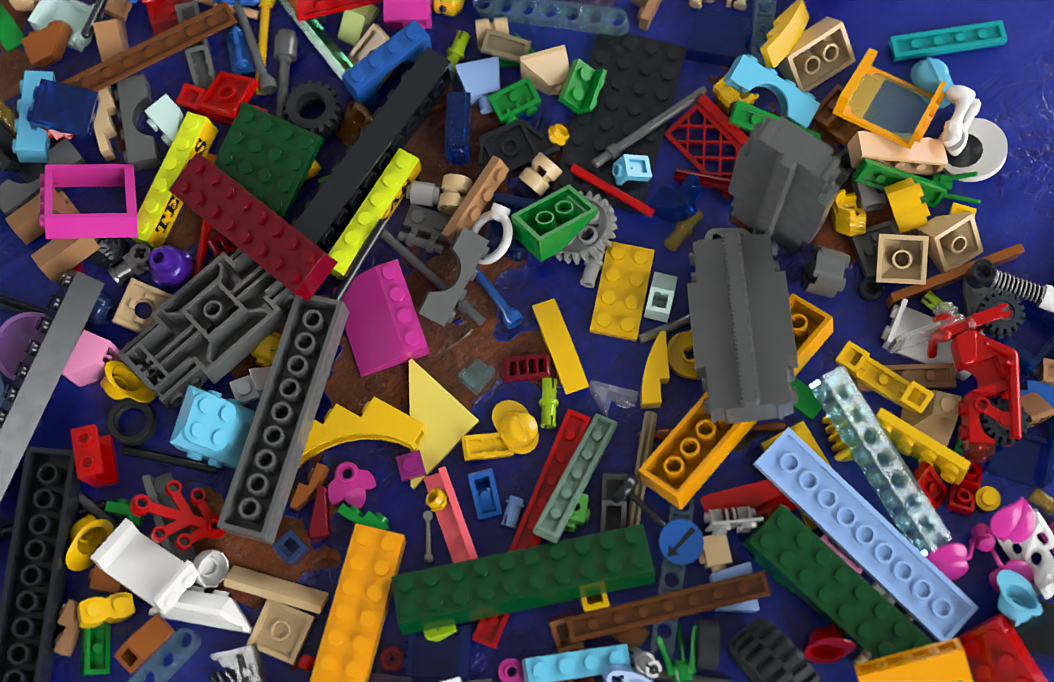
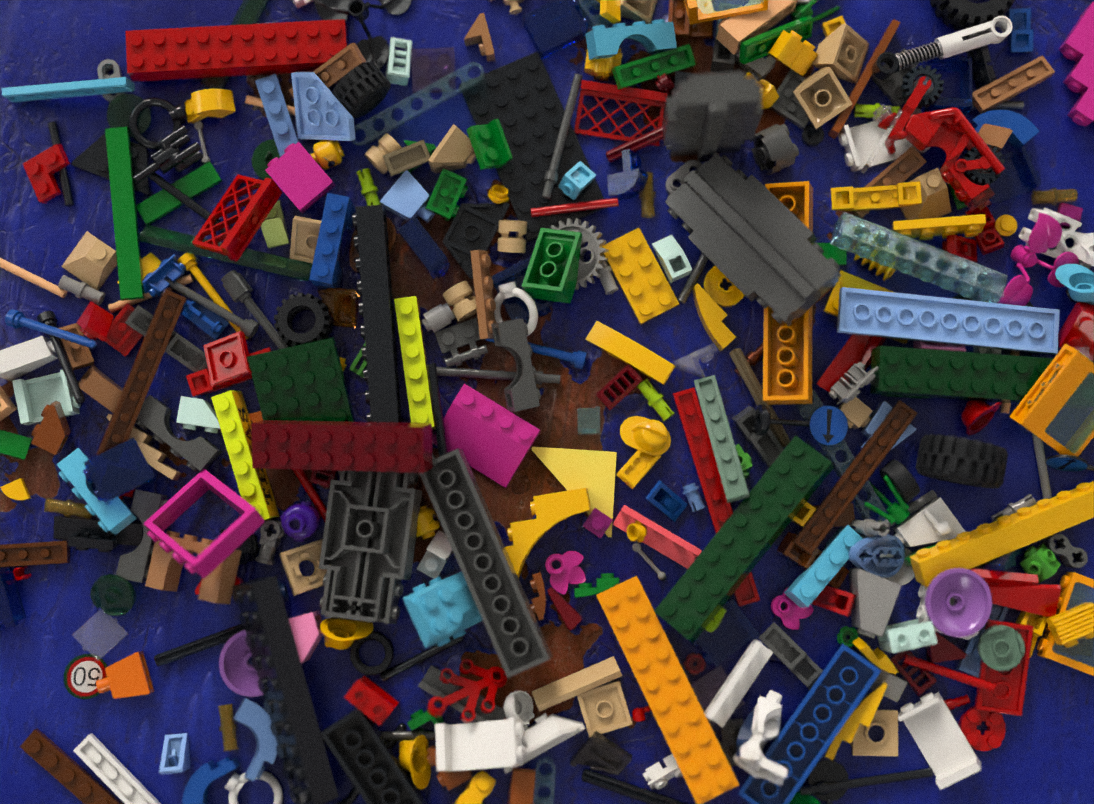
camera: 40 degrees left, 10 degrees up
dark blue brick [271,529,311,565] -> none

